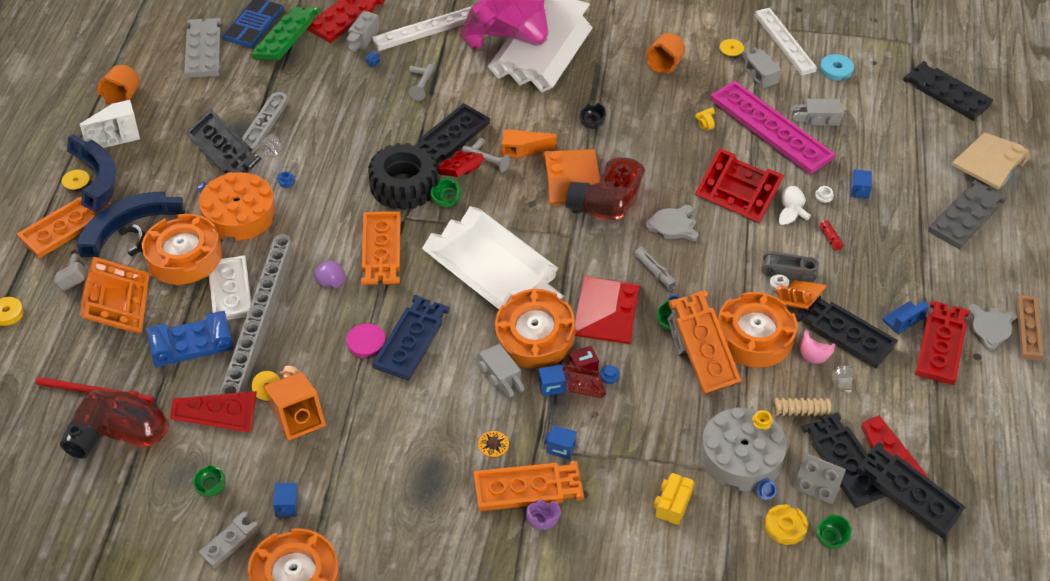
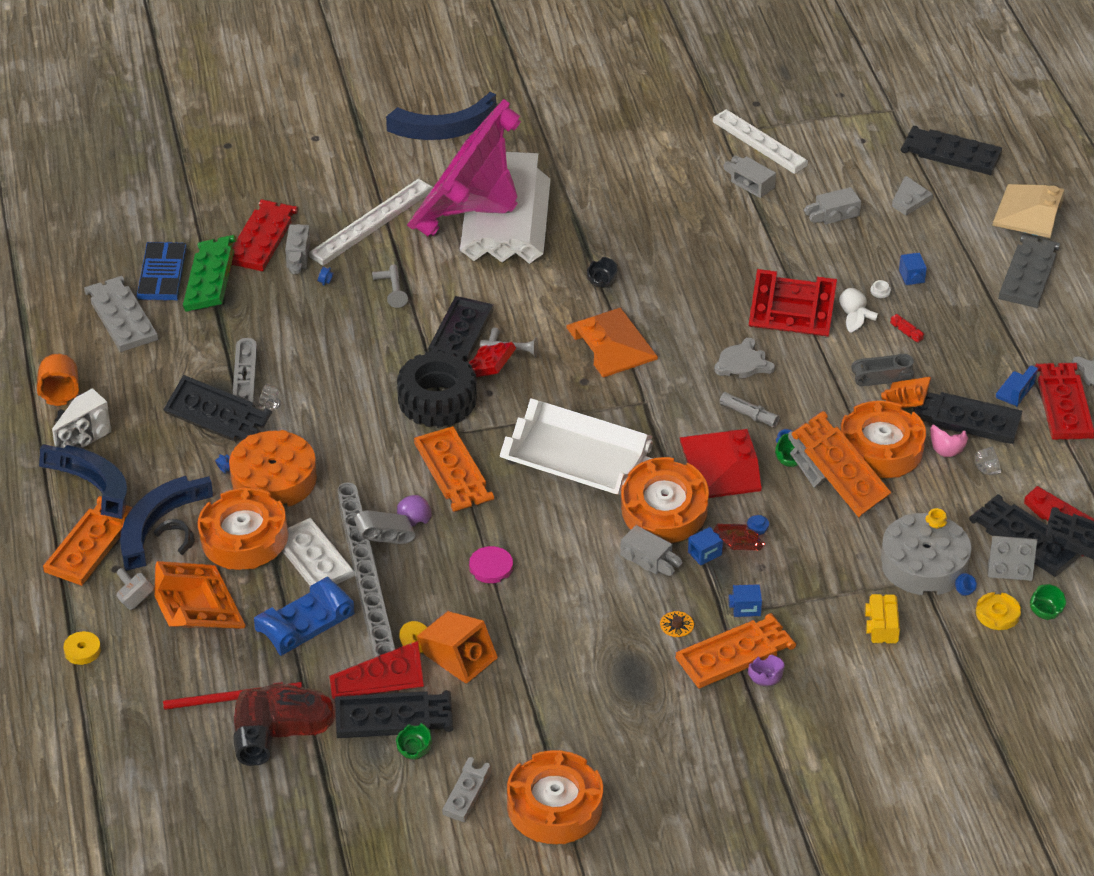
camera: 20 degrees left, 5 degrees down
yellow piece [62,170,90,190] -> none
blue brick [273,483,299,518] -> none
blue plate [277,171,295,188] -> none
light nougat plate [280,366,299,379] -> none
dark blue hinge [372,295,450,381] -> none
green helmet [430,177,462,208] -> none
orange slope [502,129,557,158] -> none
clear red piece [566,157,645,221] -> none
dark red brick [567,346,599,379] -> none
orange cylinder [646,33,685,74] -> none
yellow plate [695,108,715,131] -> none
dark pink plate [710,81,835,175] -> none
yellow piece [719,39,744,56] -> none
white plate [770,274,789,291] -> none
tan piece [773,398,831,416] -> none
medium azure tile [820,54,854,81] -> none
none -> black hinge [335,690,454,738]
none -> light grey beam [354,510,415,544]
none -> light grey wing [892,176,933,216]

